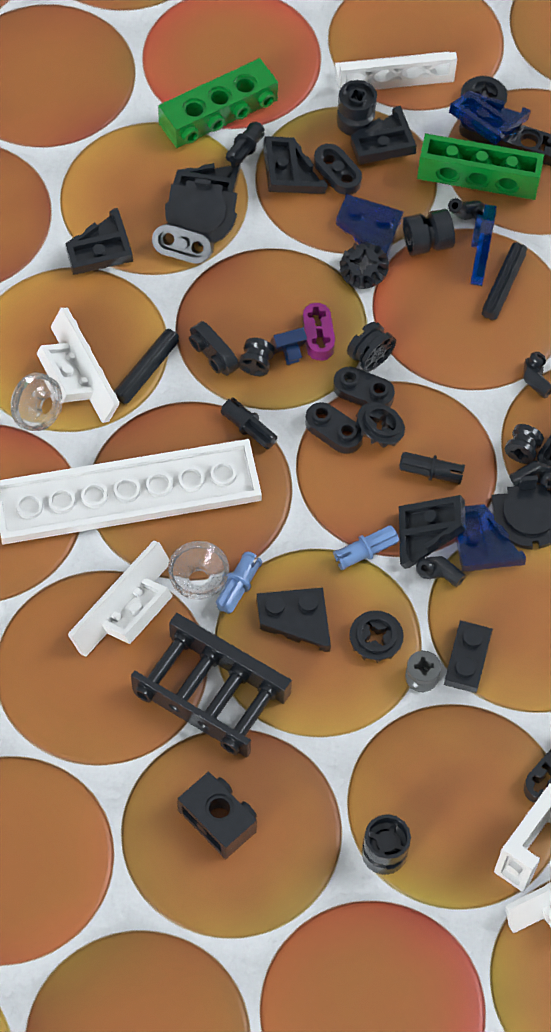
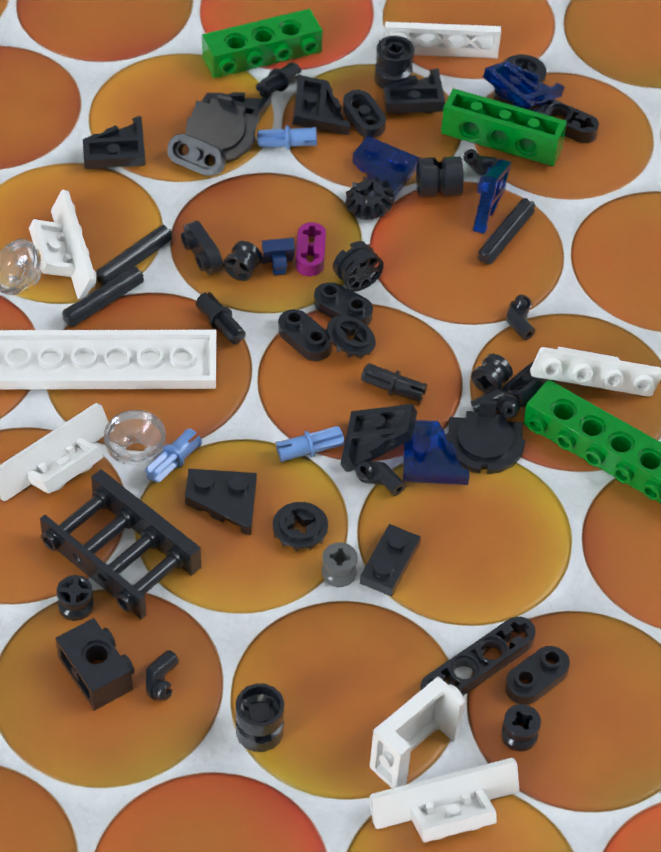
camera: 10 degrees right, 10 degrees down
none -> black wheel [56,575,94,621]
none -> black axle [62,266,144,327]
none -> black arm [146,650,179,701]
none -> medium blue axle [257,126,317,150]

